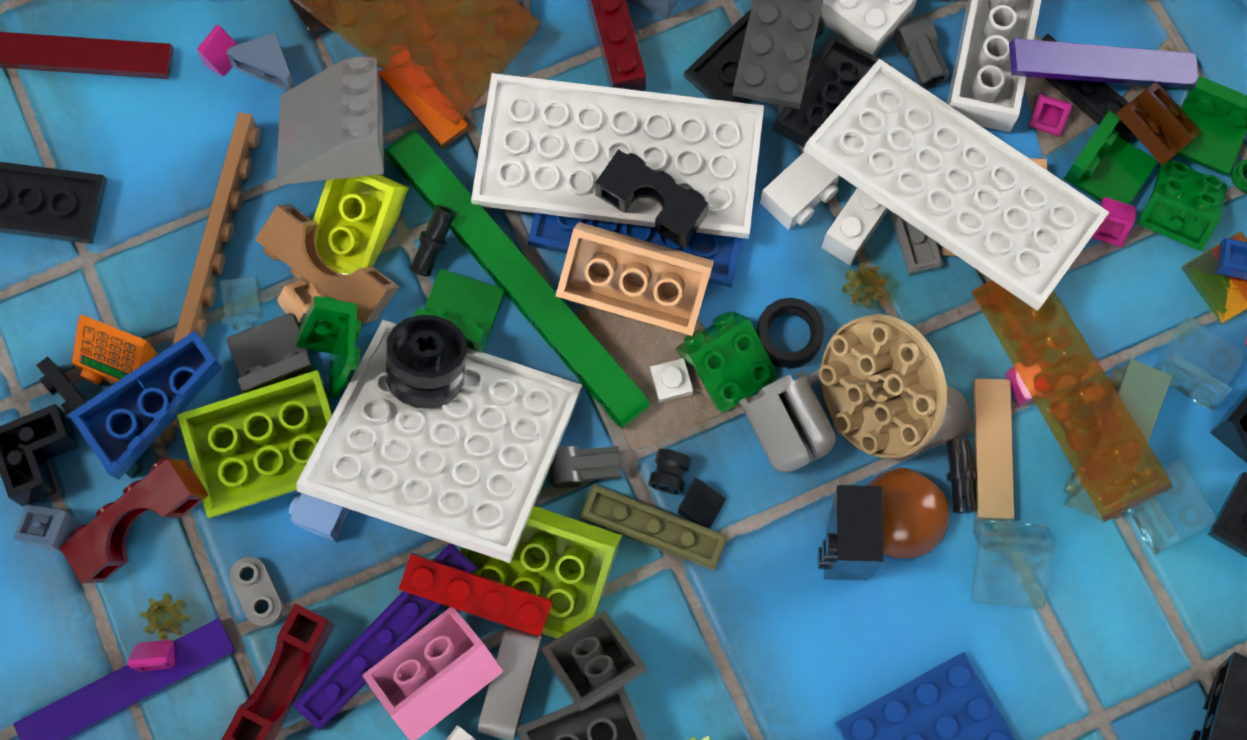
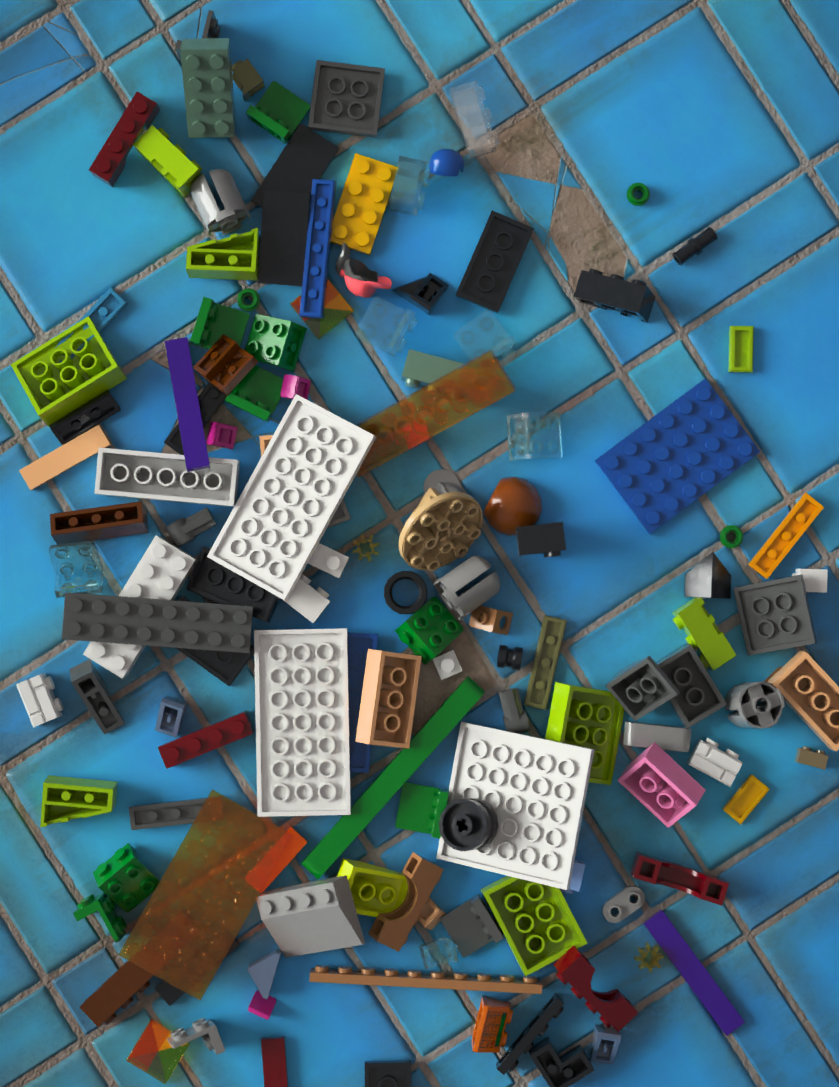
camera: 100 degrees left, 15 degrees up
blue wedge [68,331,222,480] -> none
dark pink slope [128,640,175,672] -> none
dark purple tile [293,543,477,731] -> none
green bracket [296,296,362,399] -> none
red plate [398,552,552,637] -> none
black pin [409,205,456,277] -> none
black arch [595,149,709,249] -> none
black slope [677,478,726,529] -> none
black pin [946,439,977,514] -> none
tan tile [973,378,1014,521] -> none
none -> medium nougat bracket [469,605,513,635]

